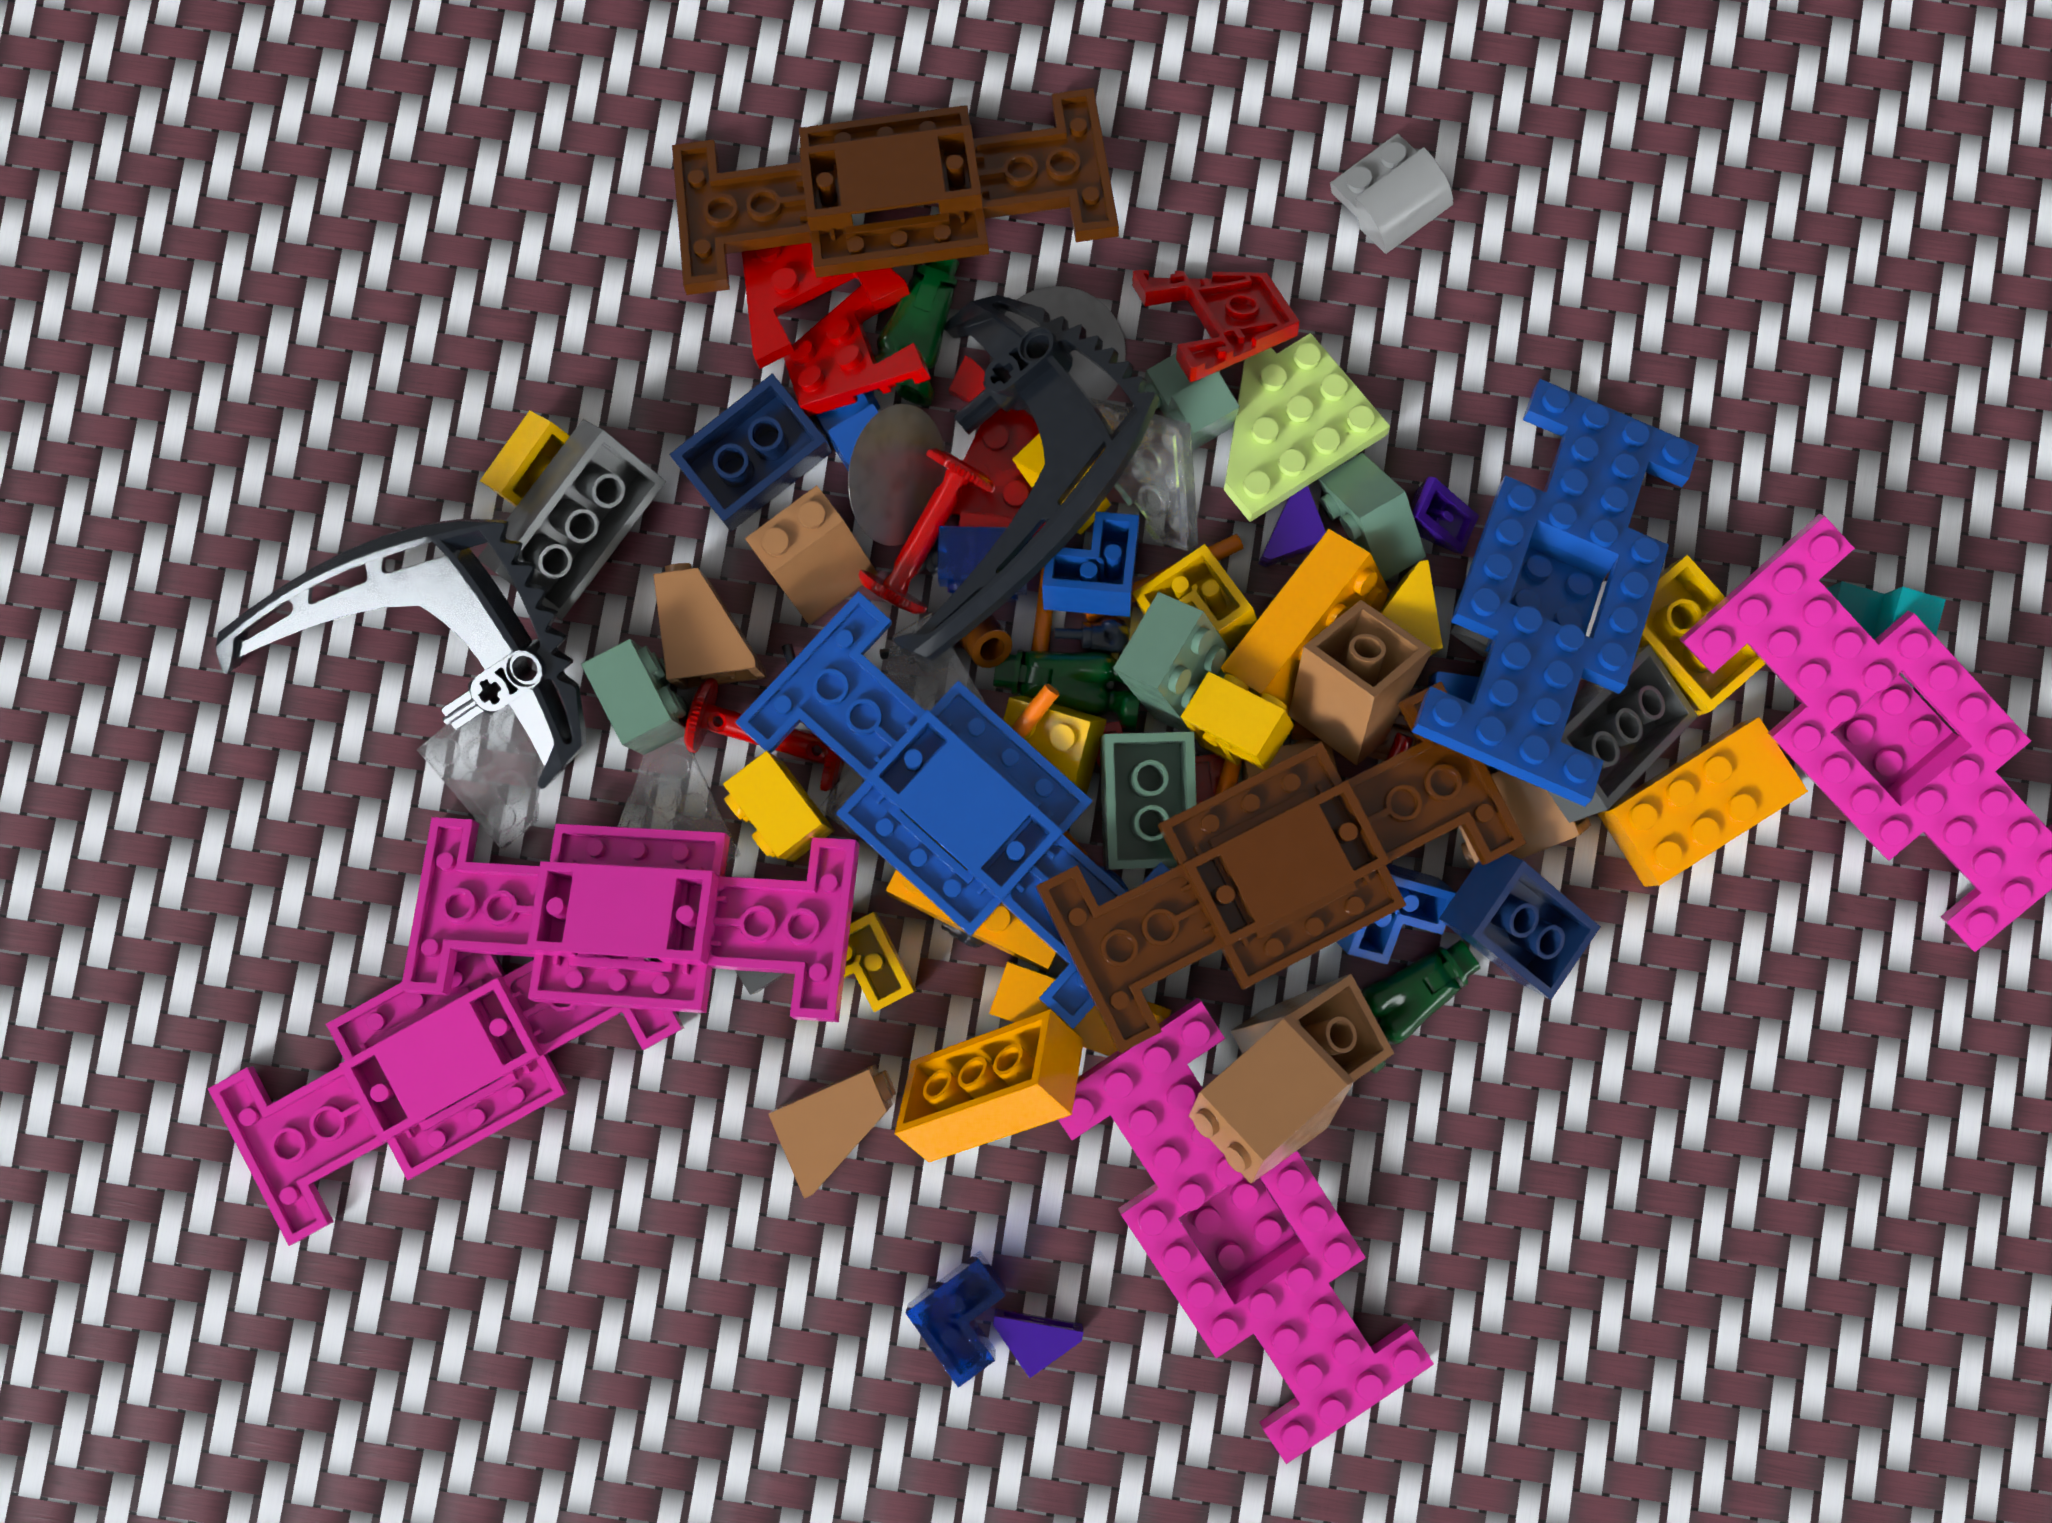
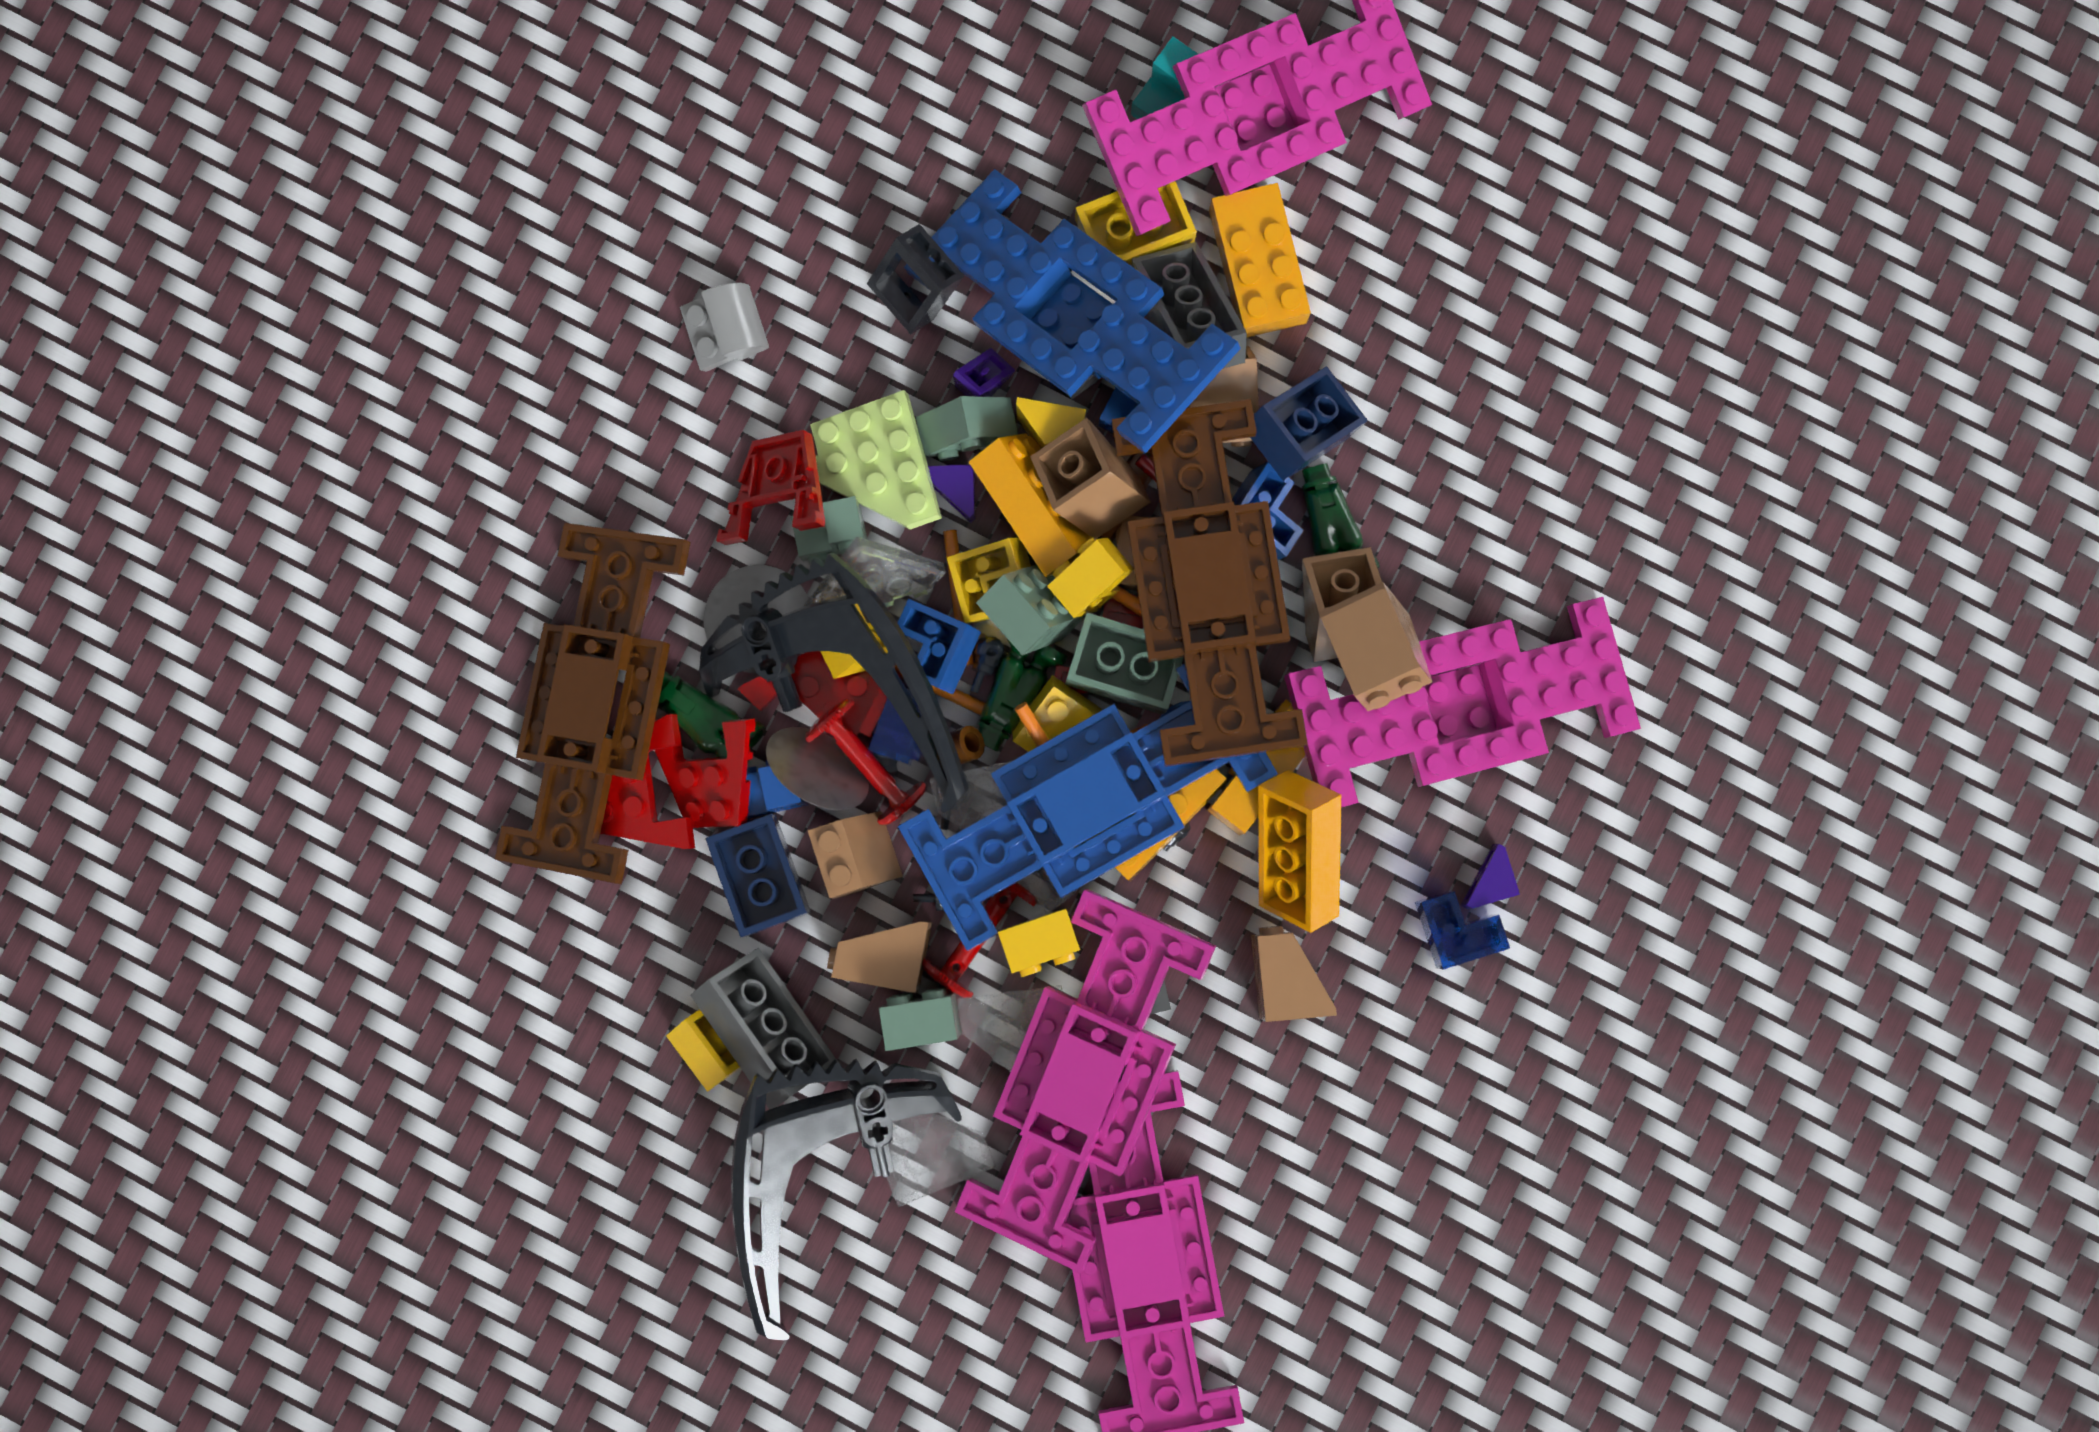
camera: 70 degrees left, 0 degrees up
yellow brick [844,912,917,1012] -> none
none -> black window [867,224,964,335]

